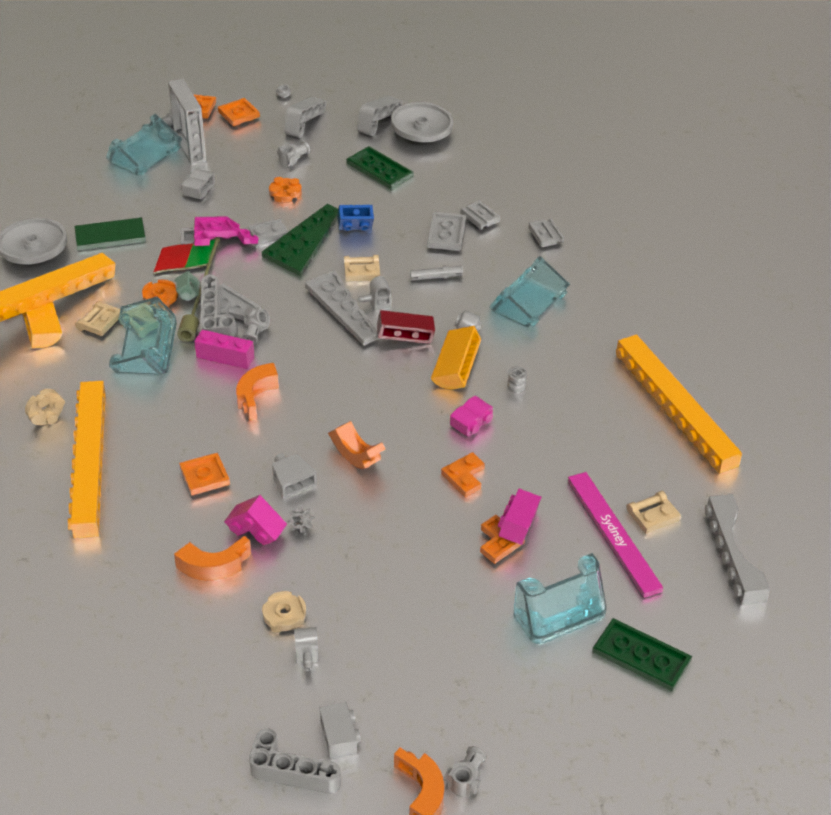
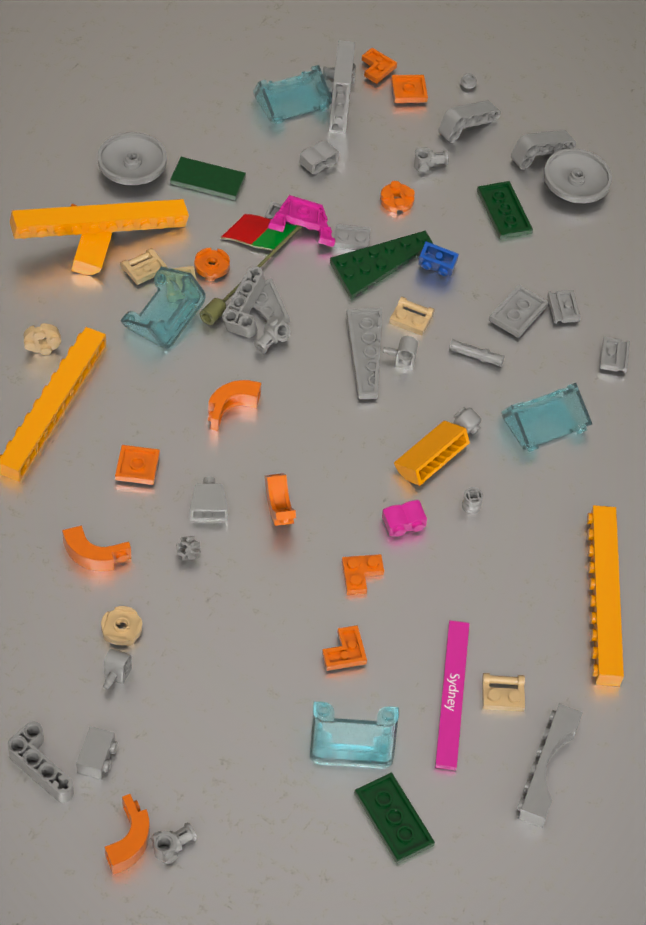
camera: 25 degrees right, 10 degrees up
sand green brick [175,271,200,301] -> none
dark pink brick [194,330,255,369] -> none
dark pink brick [224,495,287,546] -> none
dark red brick [377,310,435,344] -> none
dark pink brick [498,488,542,545] -> none

